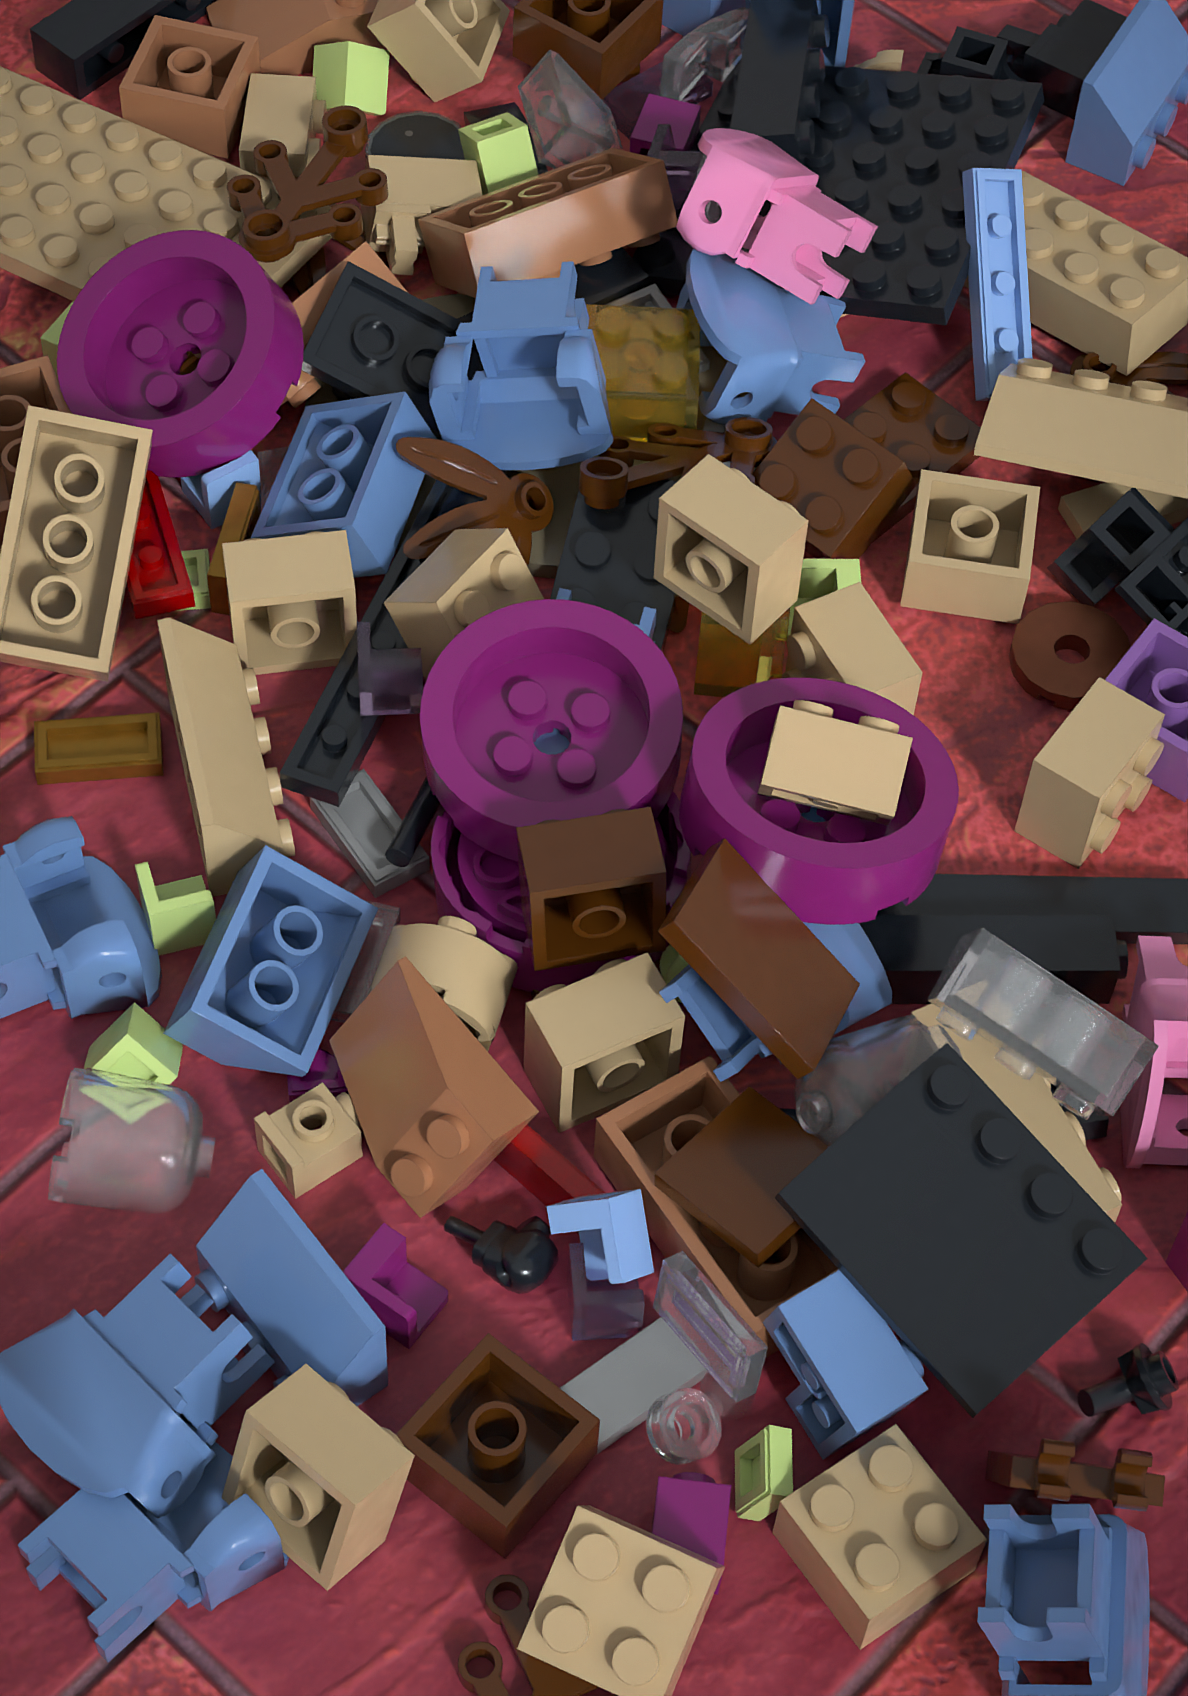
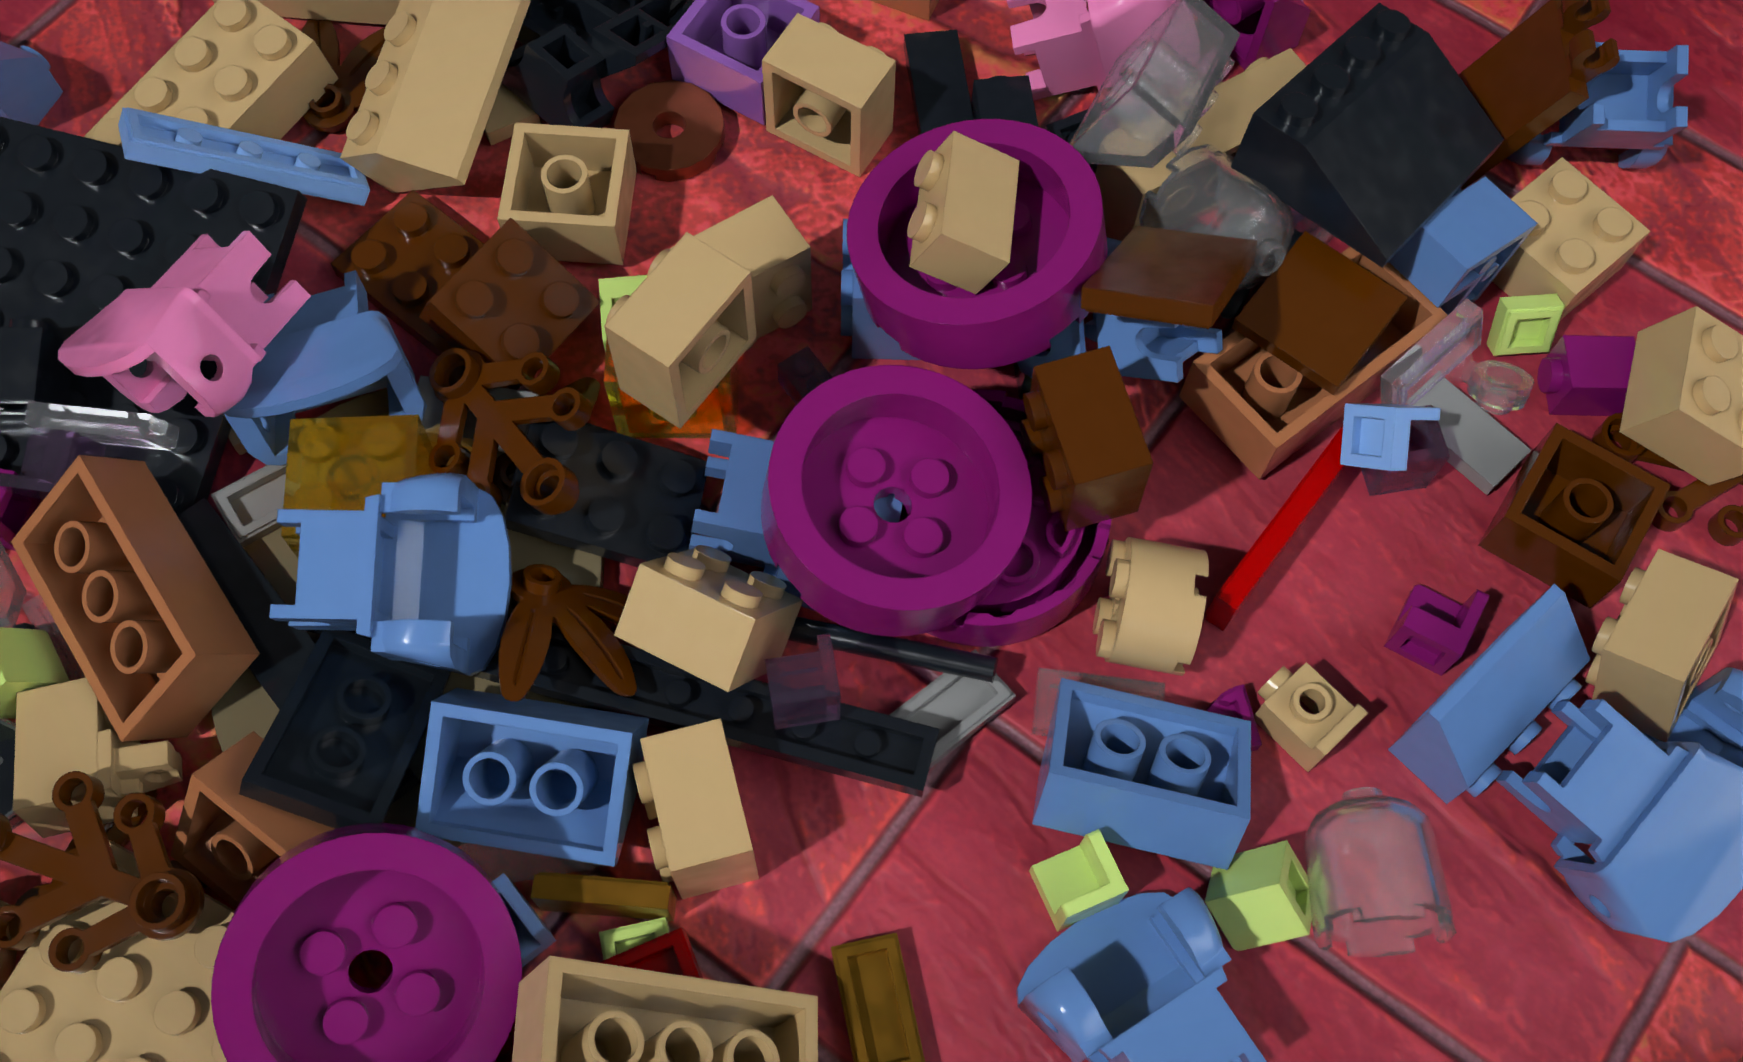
camera: 95 degrees left, 10 degrees up
tan slope [157,618,295,897] -> none
nougat slope [329,956,539,1218] -> none
black piece [444,1216,559,1294] -> none
tan brick [524,953,685,1133] -> none

